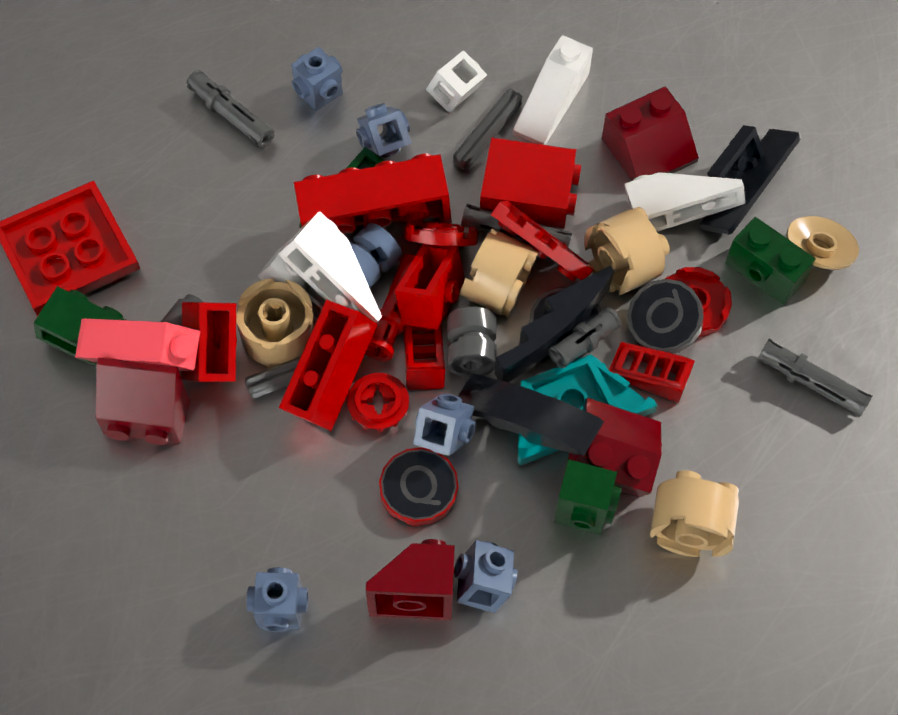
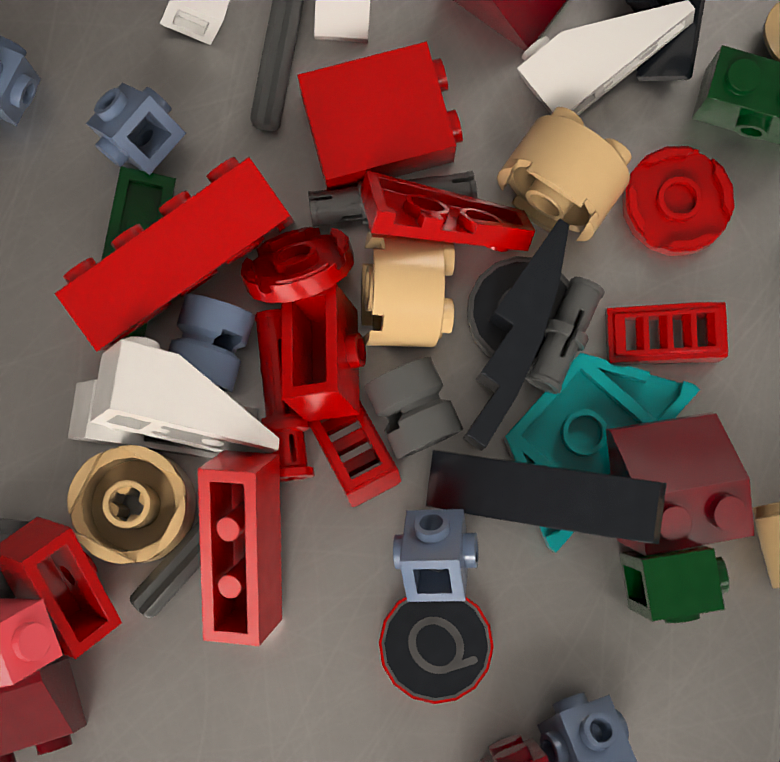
camera: 25 degrees left, 20 degrees up
red gear [347,373,409,432] -> none
black tile [627,279,704,354] -> none

